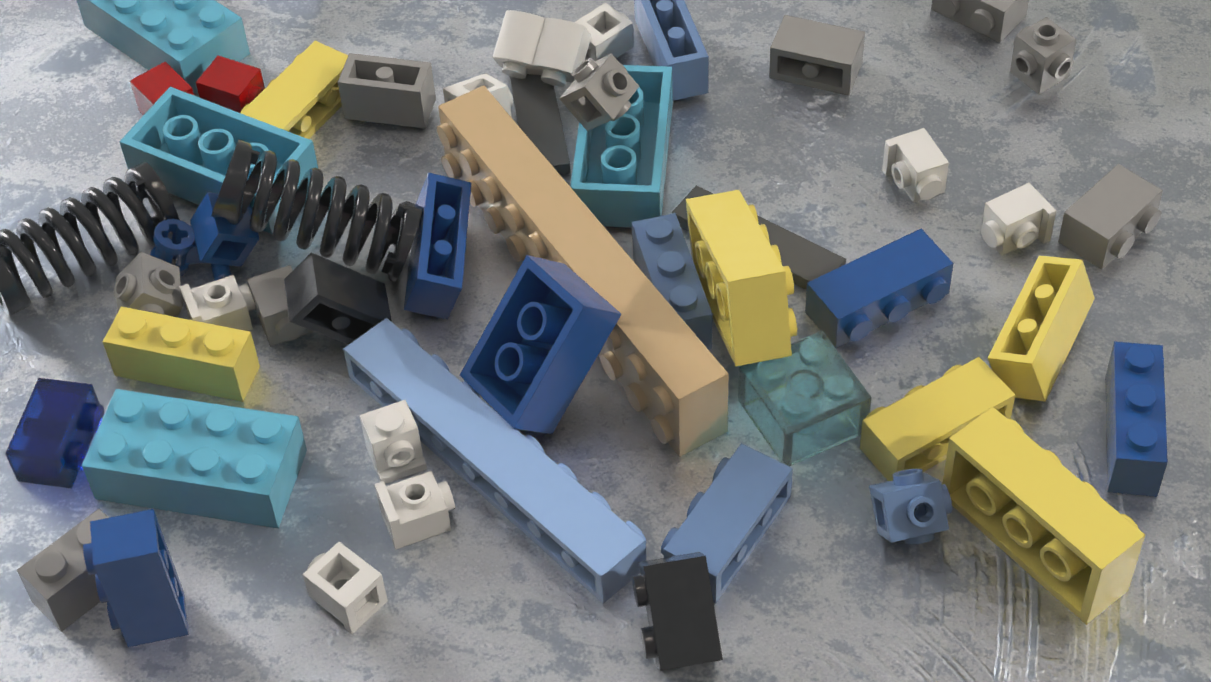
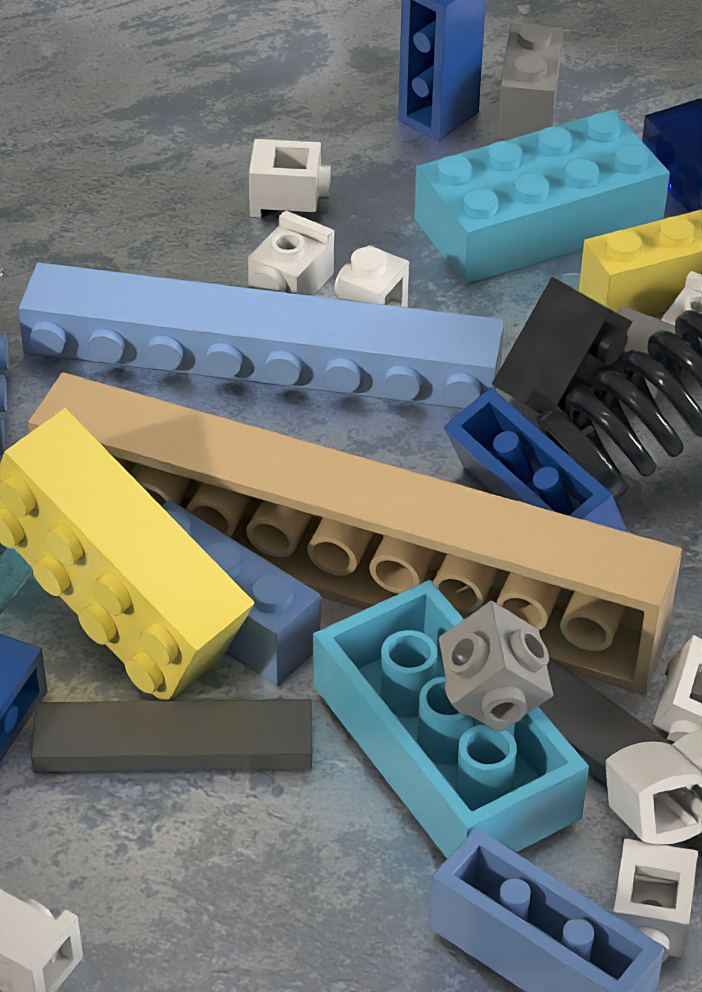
camera: 140 degrees right, 5 degrees down
blue brick [460,255,622,434] -> none

